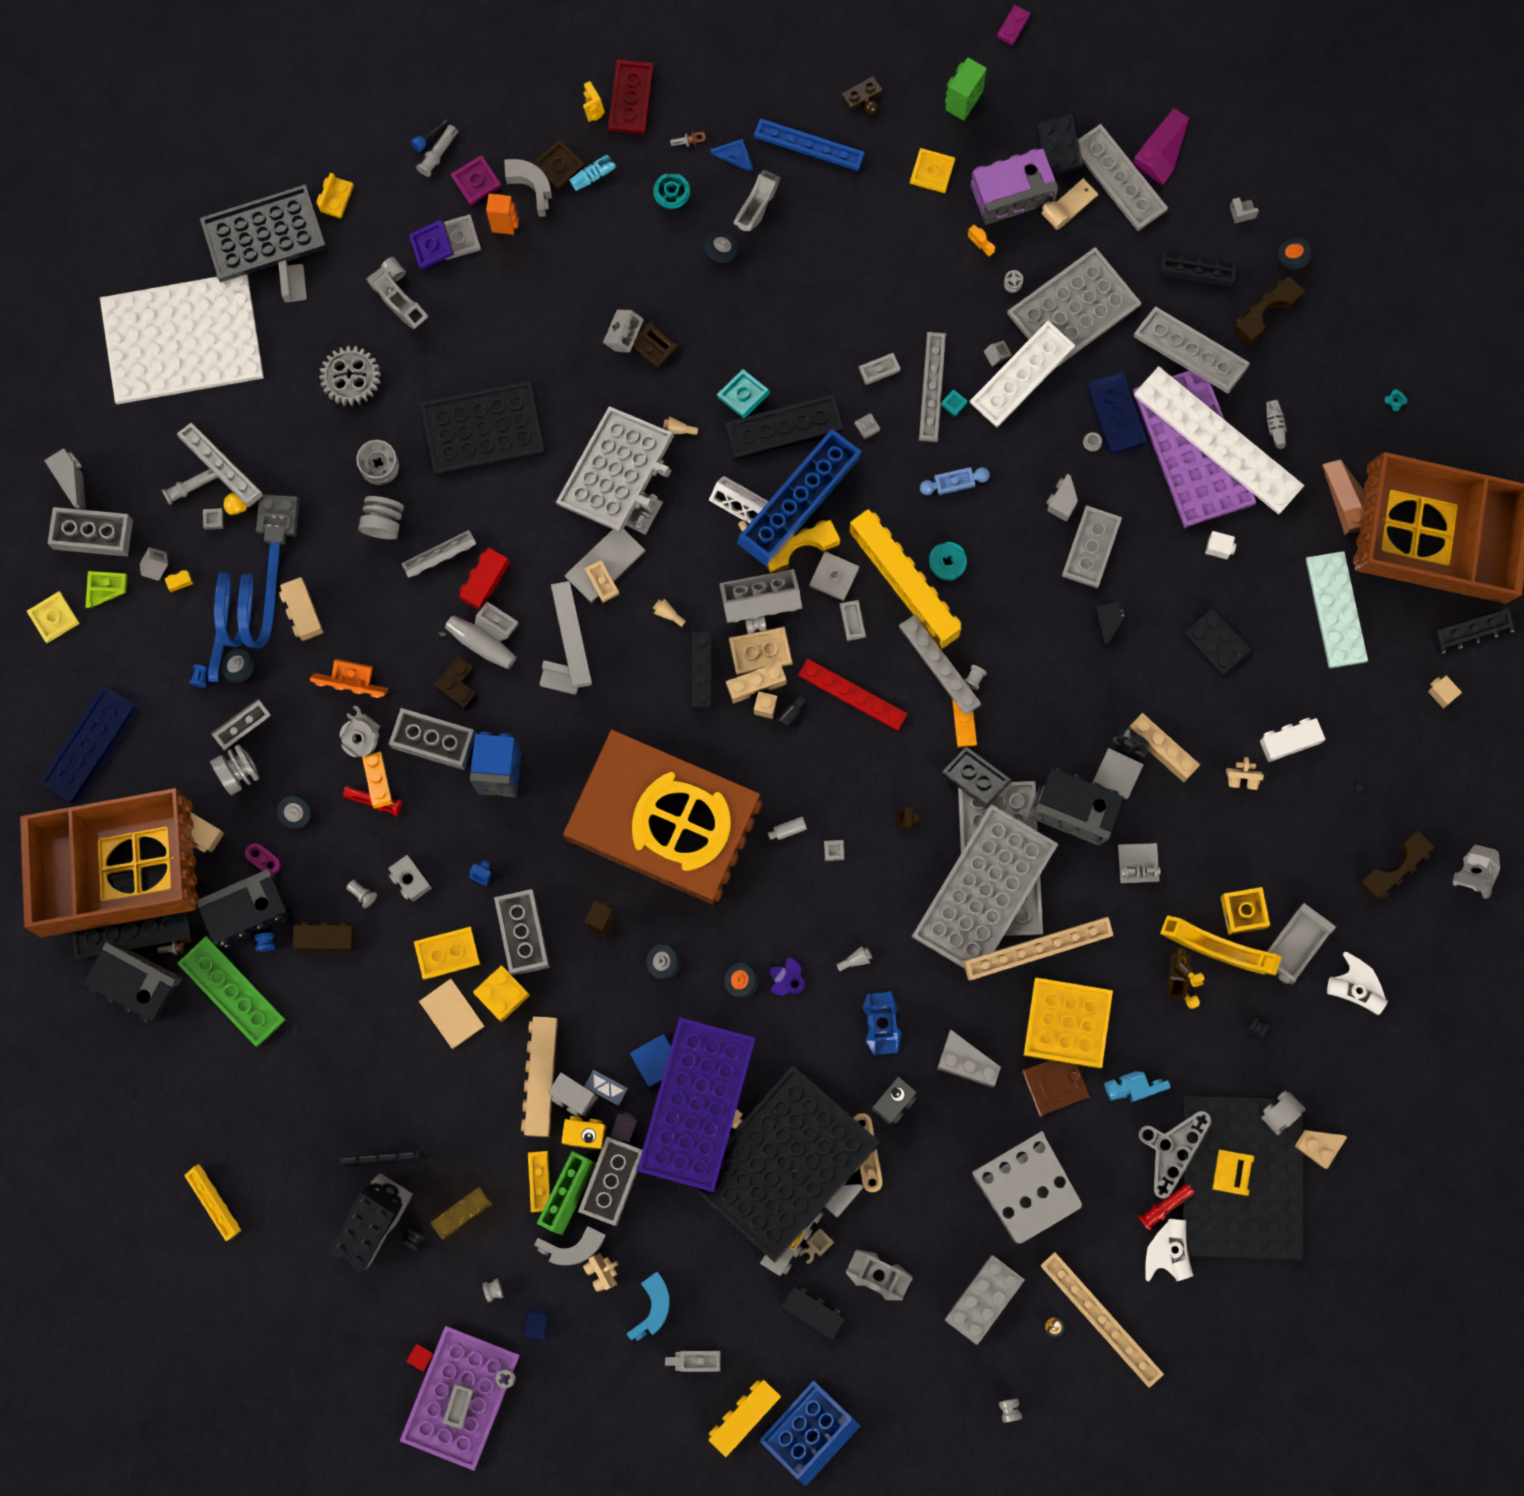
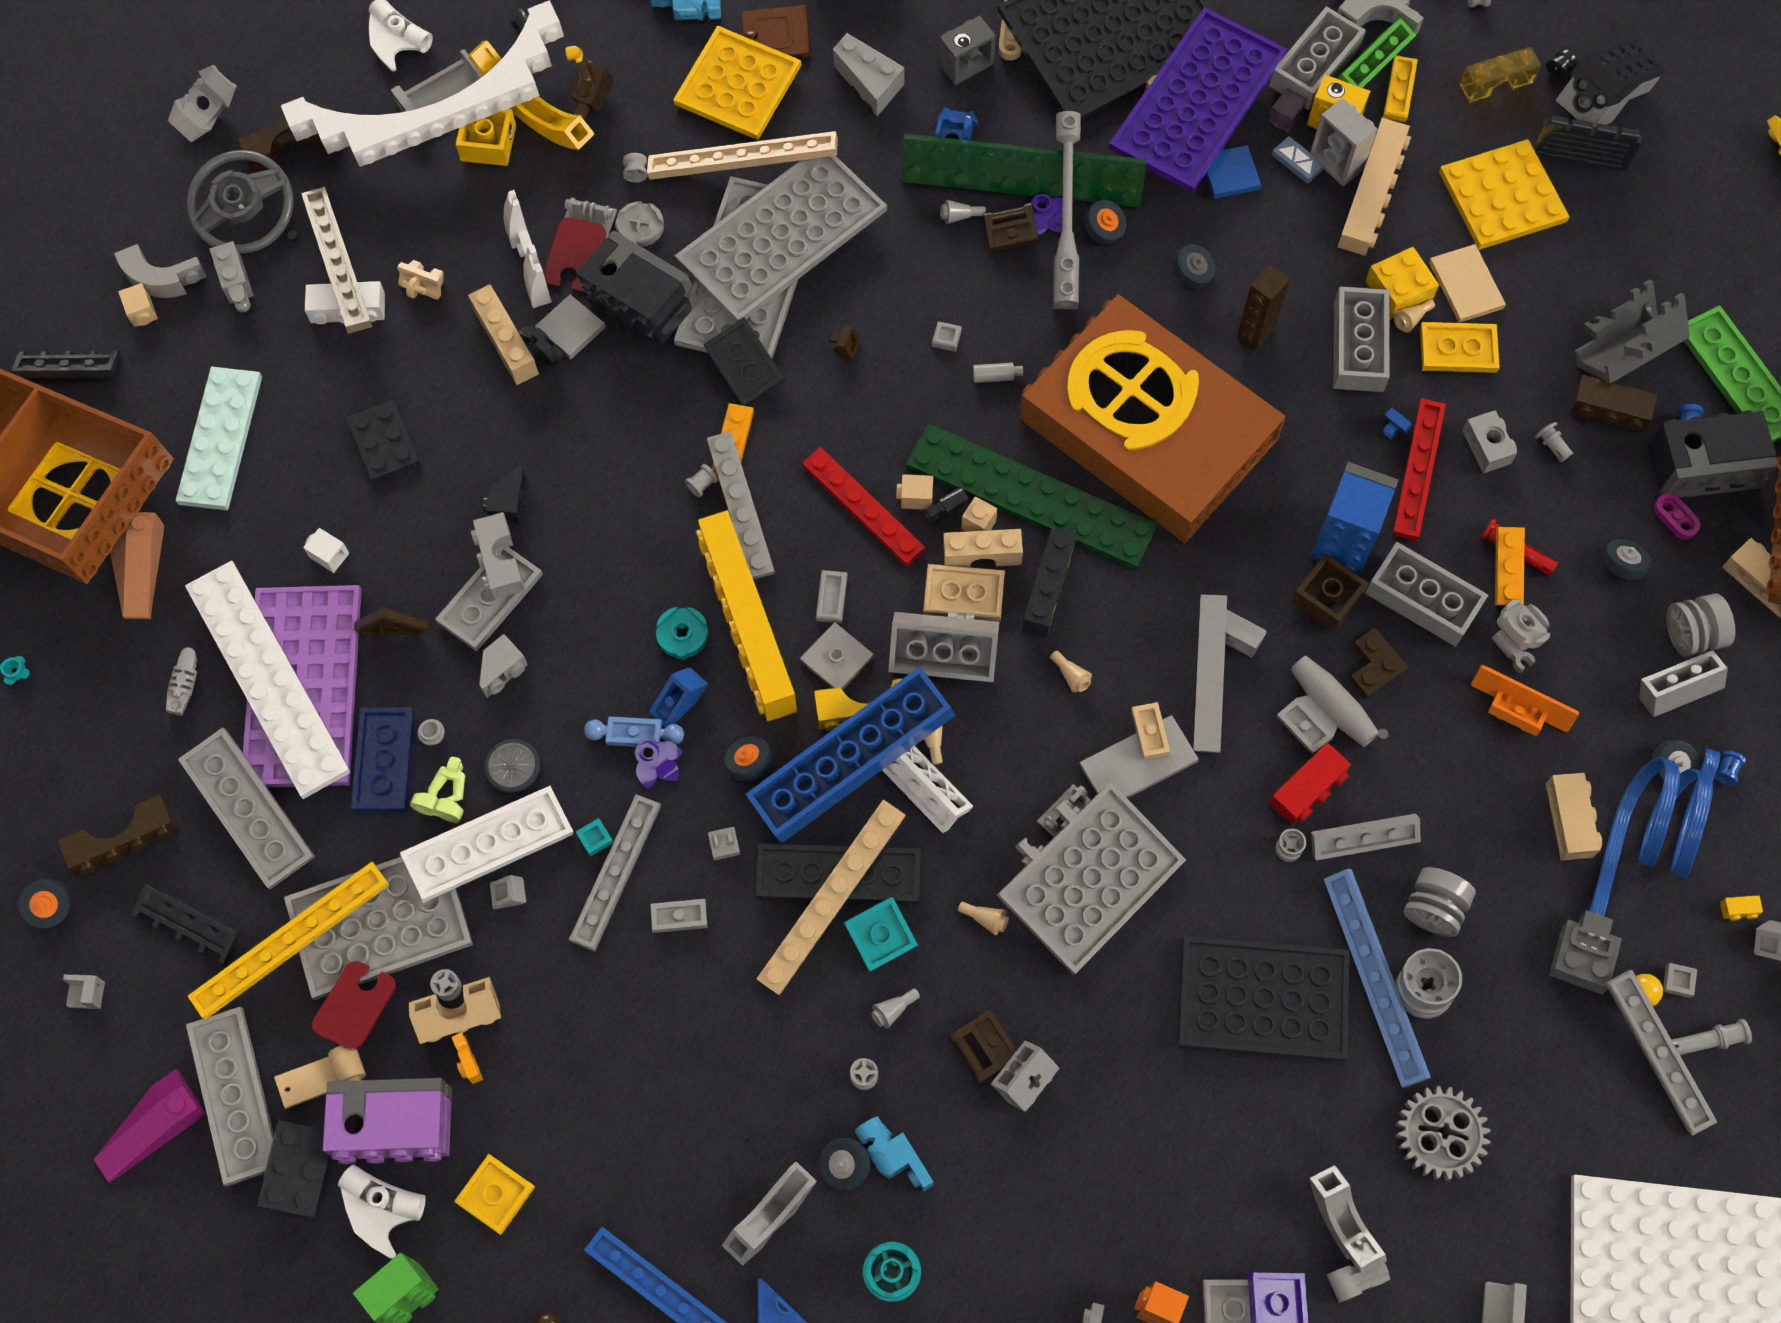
camera: 165 degrees left, 10 degrees down
none -> light grey arch [114,244,207,298]
none -> dark grey piece [187,150,293,254]
none -> yellow plate [188,862,389,1020]
none -> light grey hinge [210,241,254,312]
none -> white arch [281,0,564,167]
none -> plate [301,187,372,334]
none -> dark red piece [312,961,396,1050]
none -> white pin [338,1165,425,1259]
none -> dark brown tile [354,607,428,638]
none -> tan arch [409,977,501,1044]
none -> yellowish green piece [410,757,465,823]
none -> light grey arch [471,512,525,599]
none -> flat silver wheel [484,739,540,793]
none -> white wedge [503,190,552,308]
none -> dark red piece [544,217,606,292]
none -> light grey tile [615,202,664,247]
none -> light grey wheel [623,153,647,183]
none -> plate [635,739,682,789]
none -> blue slope [649,667,708,728]
none -> black wheel [725,736,773,782]
none -> tan plate [757,800,906,996]
none -> light grey wheel [850,1058,878,1090]
none -> dark azure plate [855,1116,933,1192]
none -> light grey cone [871,988,920,1029]
none -> tan brick [896,474,933,510]
none -> dark green plate [901,134,1147,207]
none -> dark green plate [906,423,1158,570]
none -> dark brown plate [984,202,1039,253]
none -> light grey bar [1053,111,1081,310]
none -> light grey wheel [1275,829,1306,862]
none -> dark brown brick [1291,554,1369,633]
none -> medium blue plate [1324,869,1431,1088]
none -> red plate [1392,398,1446,541]
none -> tan cone [1394,299,1435,332]
none -> yellow plate [1439,139,1569,250]
none -> dark grey piece [1575,280,1690,384]

